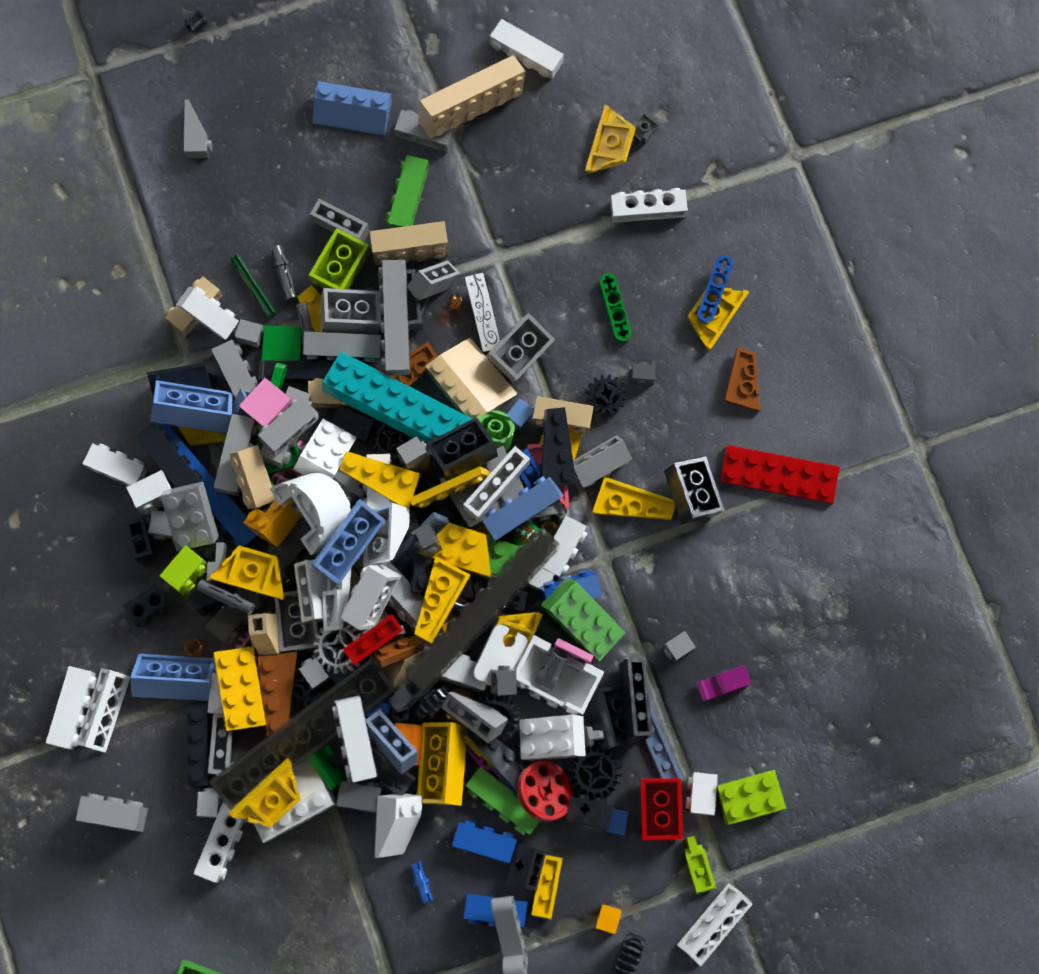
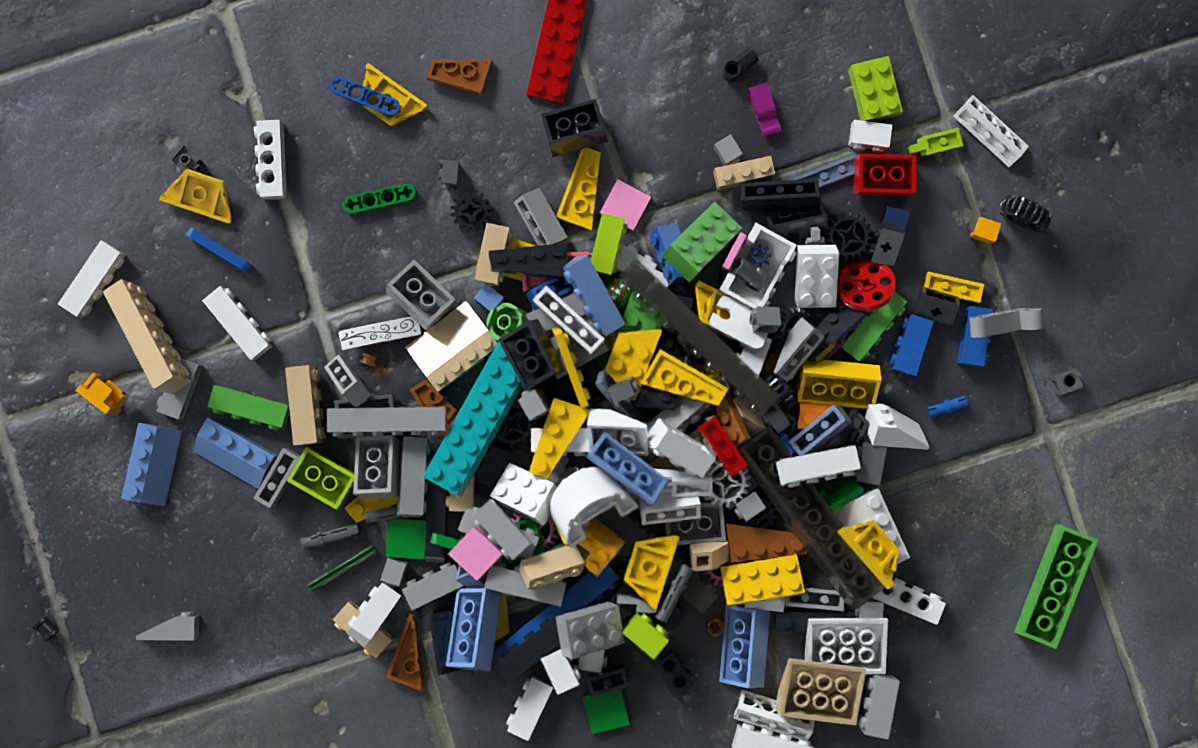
camera: 85 degrees left, 10 degrees up
none -> light orange panel [75,373,128,415]
none -> blue beam [185,227,253,274]
none -> medium blue slope [193,418,278,489]
none -> white brick [202,286,272,361]
none -> dark orange wing [386,613,422,691]
none -> green tile [583,689,630,734]
none -> lime brick [591,213,628,277]
none -> bright pink tile [600,179,651,231]
none -> tan brick [713,156,775,190]
none -> black piece [722,47,759,82]
none -> dark blue gear [748,244,772,269]
none -> tan slope [775,658,866,725]
none -> white slope [805,618,888,674]

